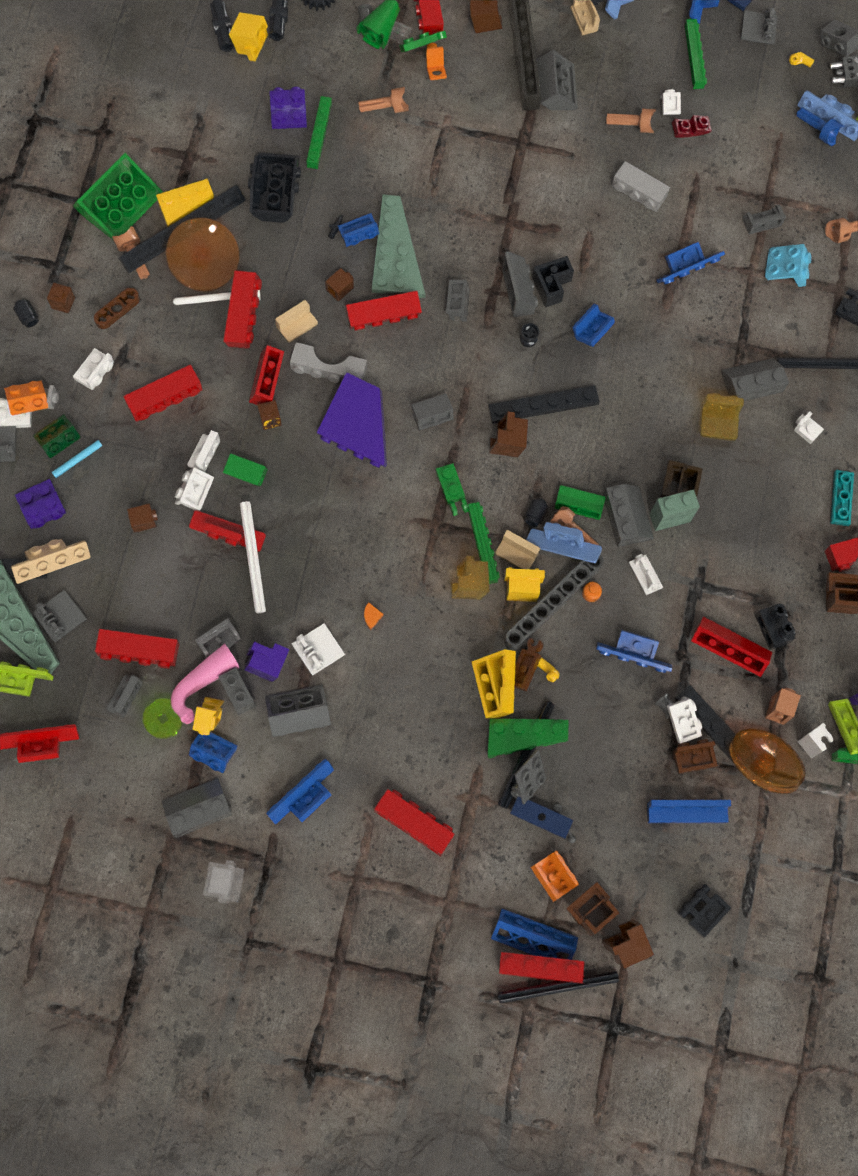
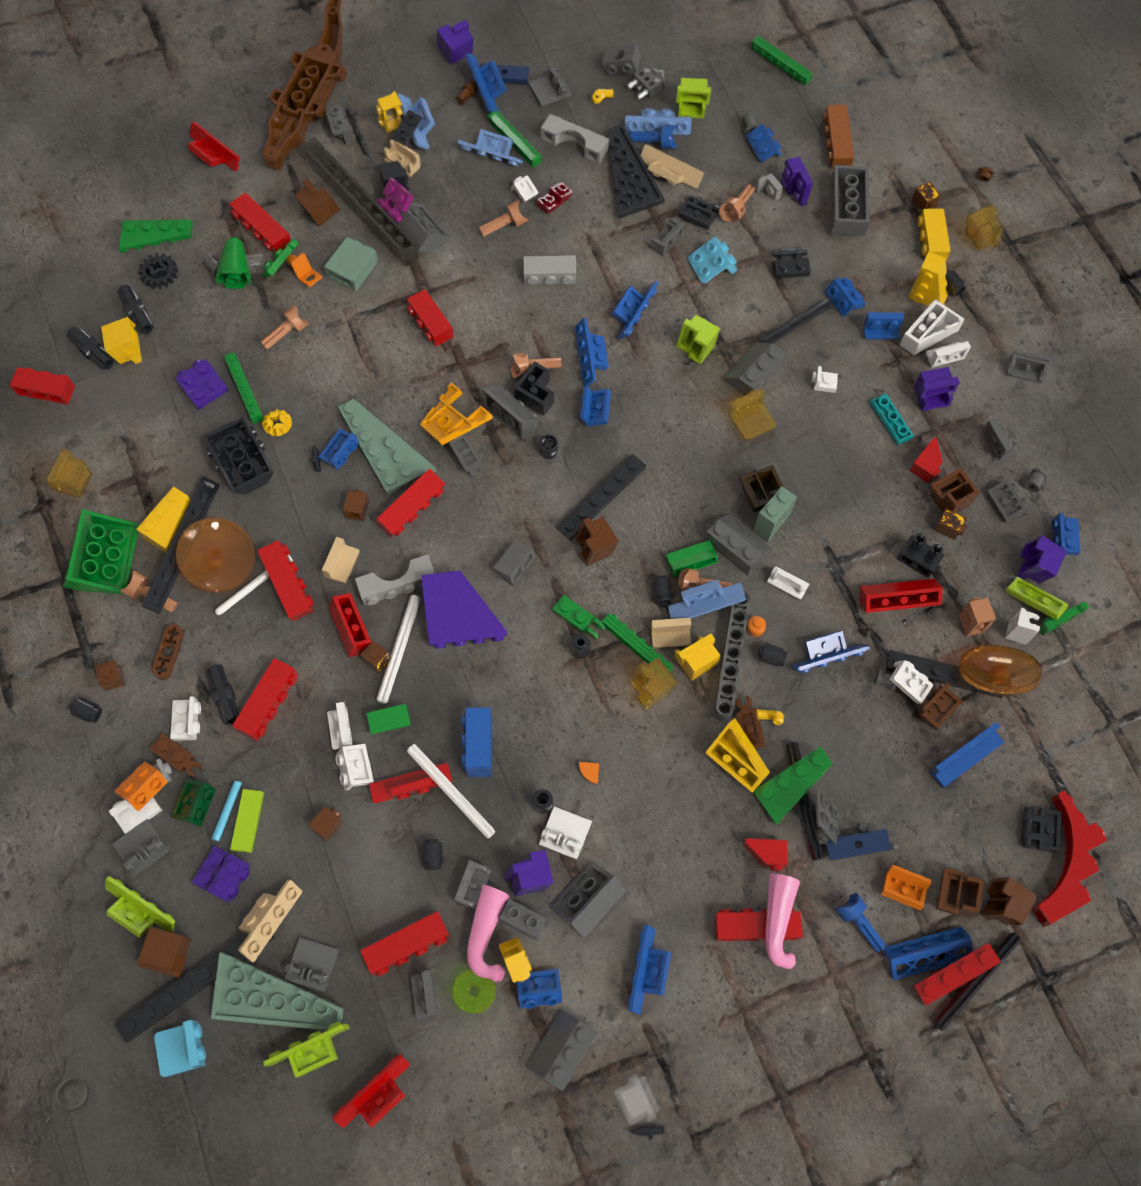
camera: 30 degrees left, 5 degrees down
none -> red brick [10,367,75,405]
none -> clear yellow plate [46,449,93,498]
none -> reddish brown plate [149,733,203,778]
none -> black piece [206,664,239,725]
none -> lime tile [230,789,264,853]
none -> yellow gear [262,409,292,436]
none -> sand green brick [324,237,378,291]
none -> magenta plate [377,178,414,222]
none -> white axle [377,595,421,704]
none -> black brick [379,160,410,190]
none -> red brick [406,290,454,347]
none -> light orange wing [420,382,493,445]
none -> black brick [421,839,443,870]
none -> medium blue bracket [457,129,523,166]
none -> blue brick [462,708,492,777]
none -> nougat piece [510,353,562,378]
none -> black brick [532,789,553,814]
none -> light grey arch [541,114,609,164]
none -> black brick [571,634,590,659]
none -> blue bracket [574,318,609,387]
none -> black wing [608,124,665,219]
none -> black helmet [631,1126,665,1140]
none -> tan bracket [641,145,704,188]
none -> lime plate [676,315,720,364]
none -> black plate [678,194,720,230]
none -> red slope [743,838,788,872]
none -> black brick [757,643,788,667]
none -> bright pink animal [766,873,800,969]
none -> blue piece [834,892,886,953]
none -> reddish brown brick [934,508,967,540]
none -> red arch [1032,790,1107,927]

